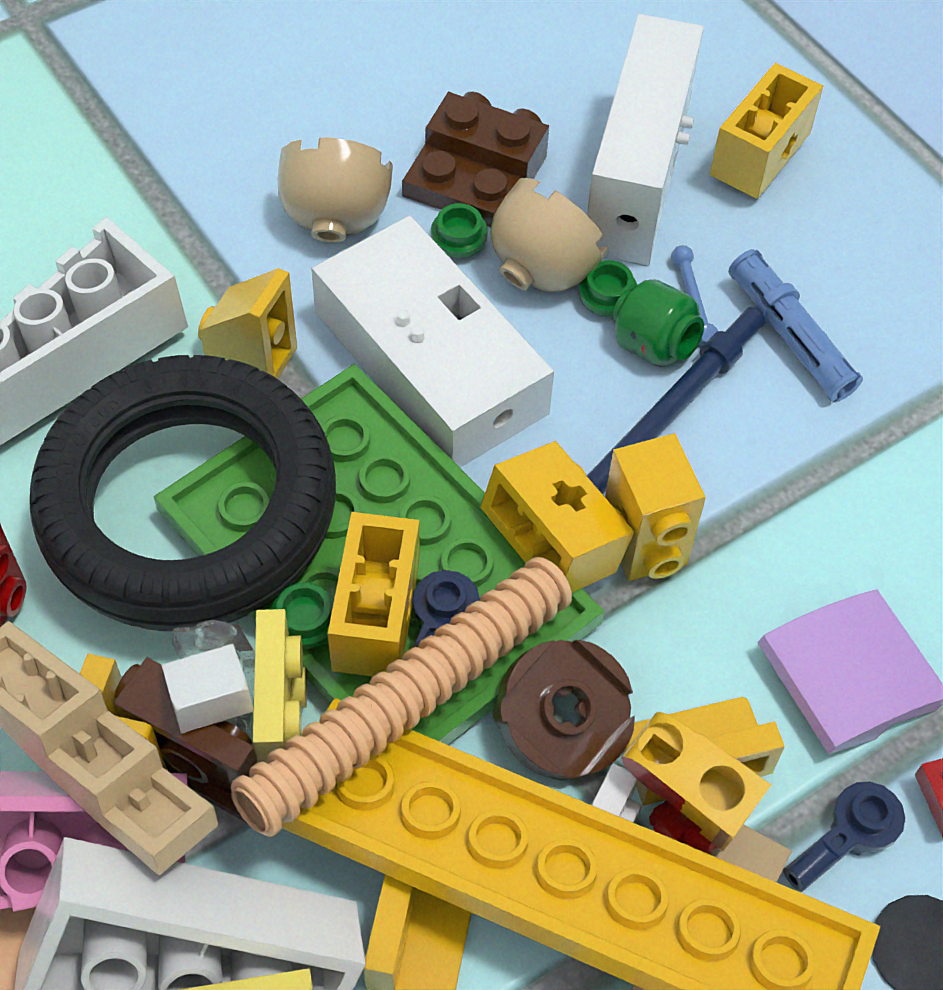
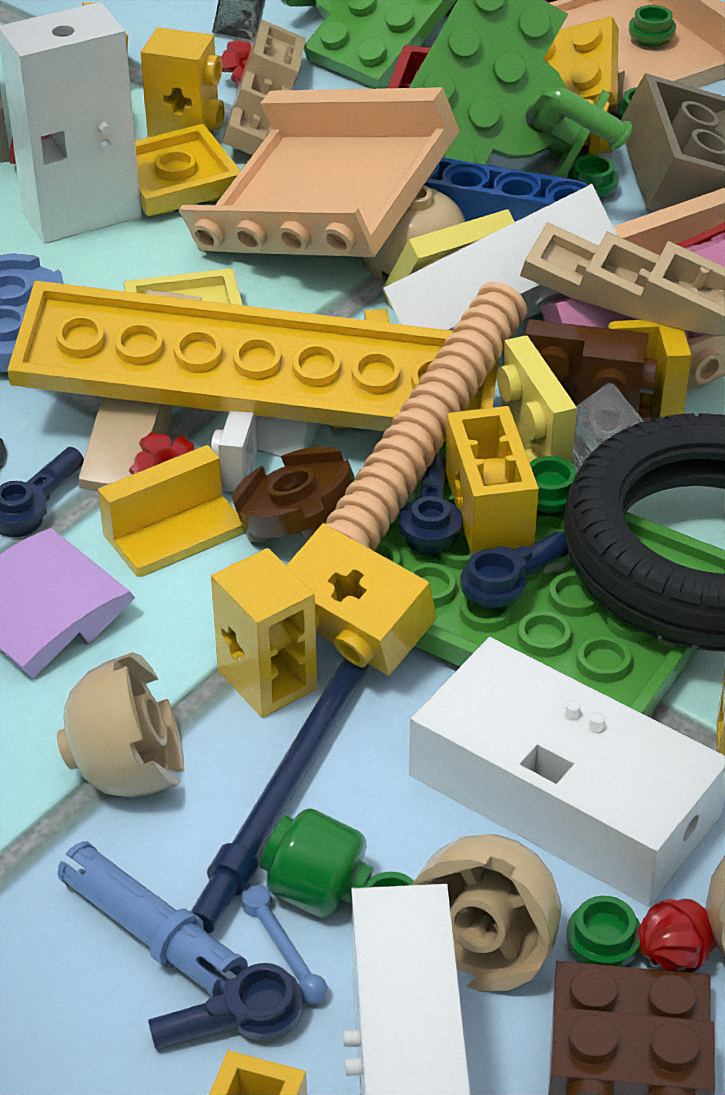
camera: 165 degrees right, 15 degrees down
white slope [162,644,253,734] -> none
yellow leg [621,711,771,851] -> none
none -> tan cylinder [57,652,184,798]
none -> dark blue plate [148,963,304,1050]
none -> dark blue plate [460,531,568,609]
none -> red plate [638,898,716,973]

